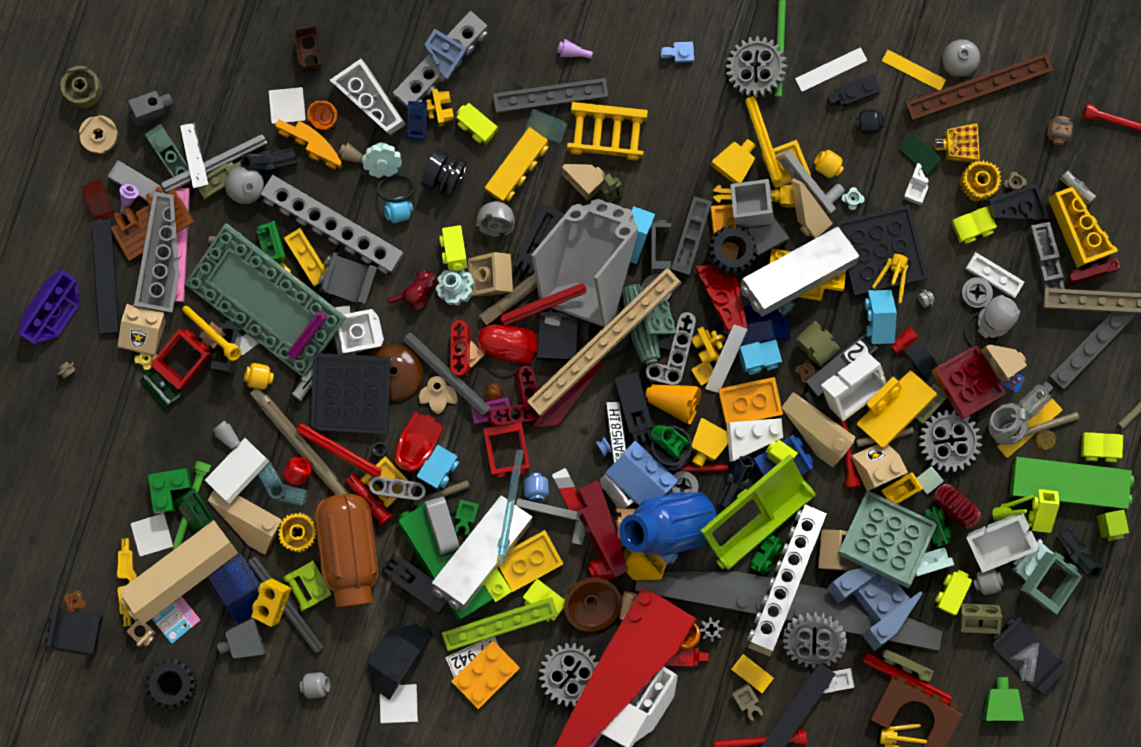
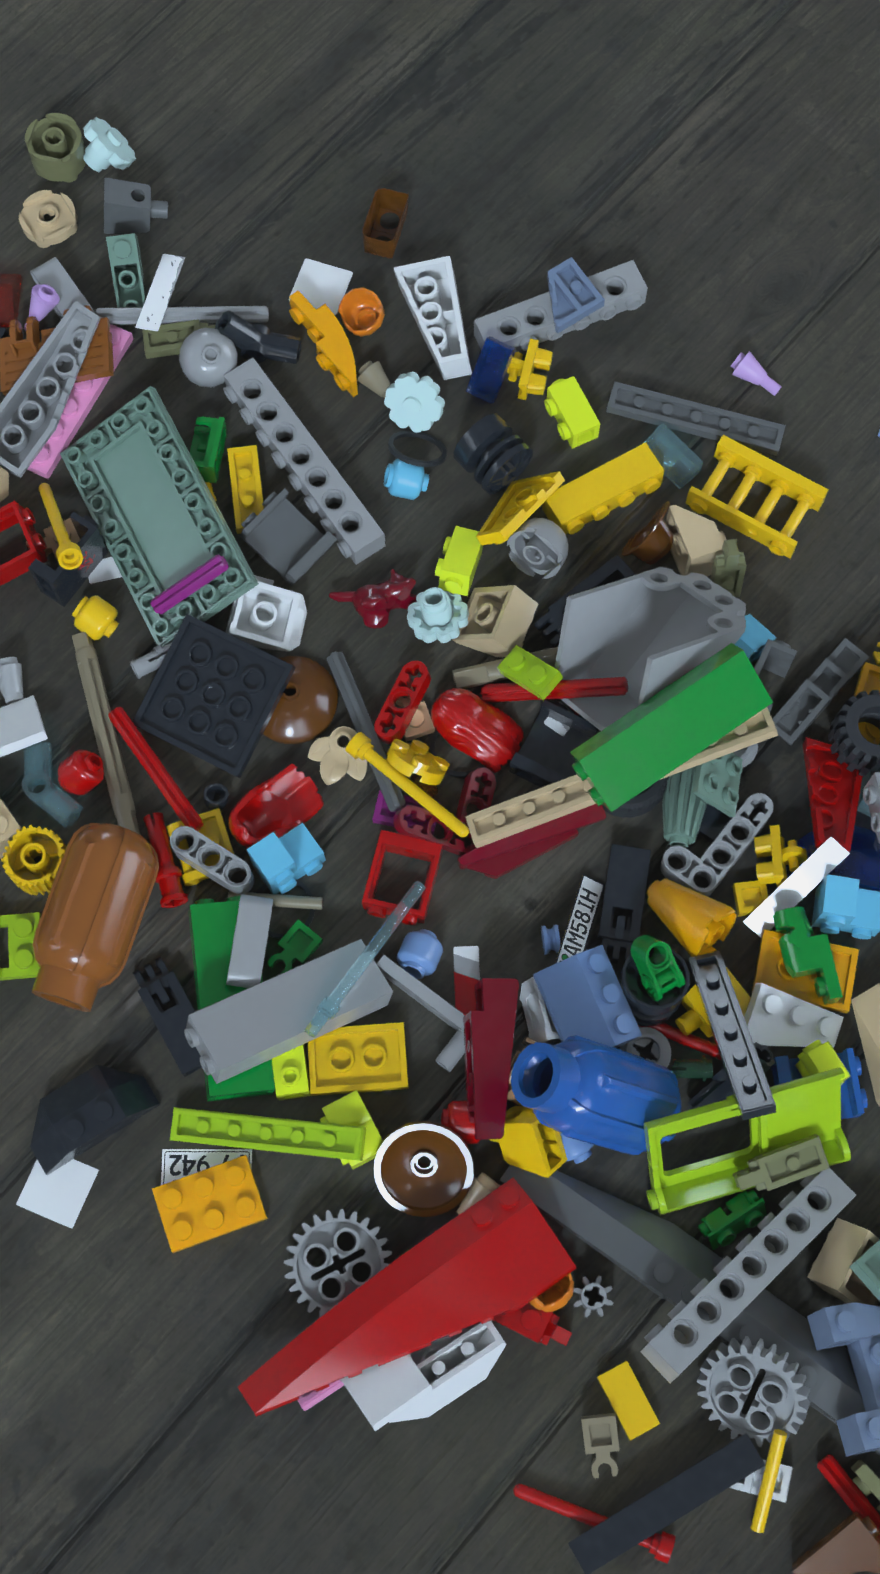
camera: 30 degrees right, 10 degrees down
none -> light aqua plant [83,117,136,172]
none -> yellow piece [345,732,469,837]
none -> yellow plate [386,739,450,785]
none -> yellow wing [476,471,565,546]
none -> lime plate [497,645,563,701]
none -> green brick [570,643,773,812]
none -> reddish brown piece [622,501,673,565]
none -> clear green pin [672,1055,713,1082]
none -> tile [688,950,776,1120]
none -> olive hinge [733,1134,830,1191]
none -> yellow bar [750,1429,787,1533]
none -> green plate [773,907,843,1005]

